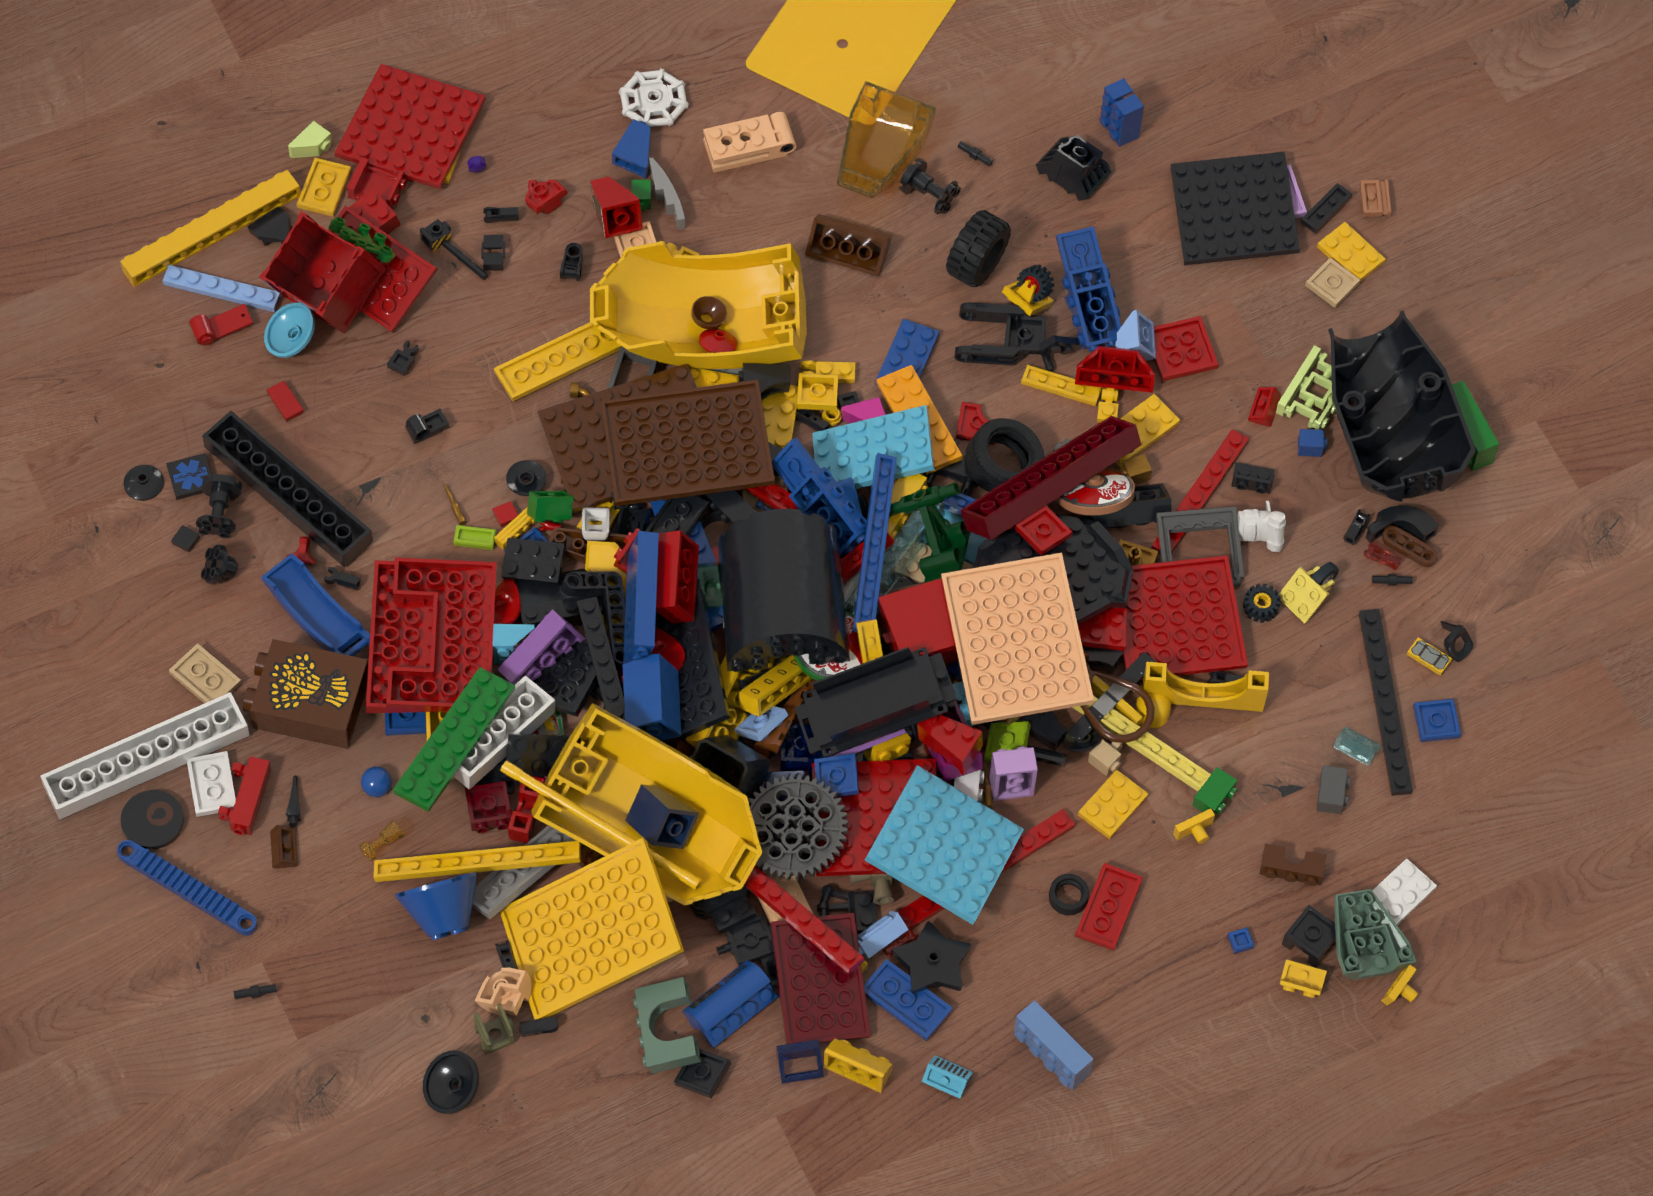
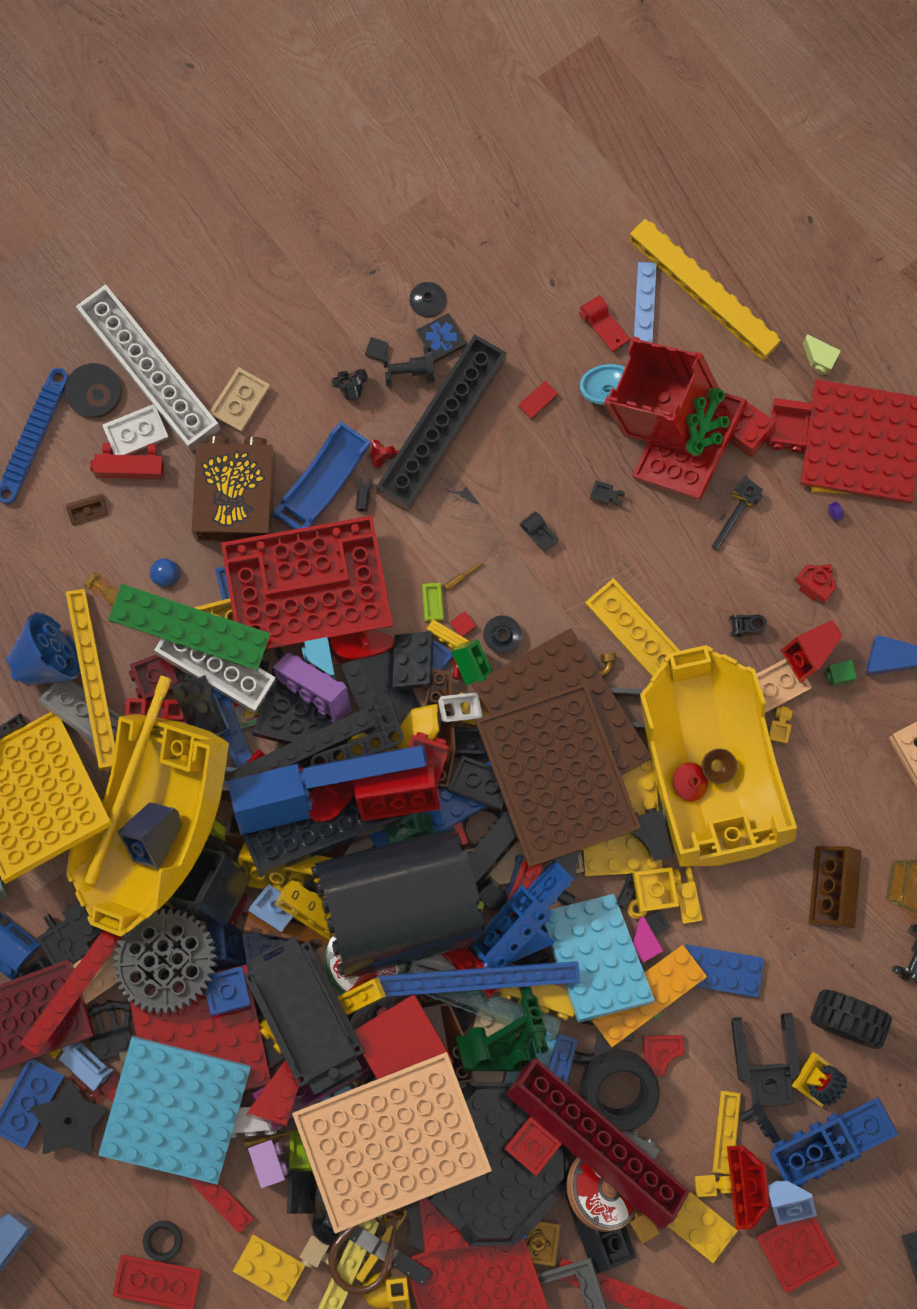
camera: 80 degrees right, 15 degrees up
black slope [247,206,292,246] -> none
black piece [286,775,301,827] -> none
yellow tile [296,158,352,217] -> none
black piece [481,235,505,271] -> none
black bar [483,207,519,223] -> none
light grey slope [649,157,685,230] -> none

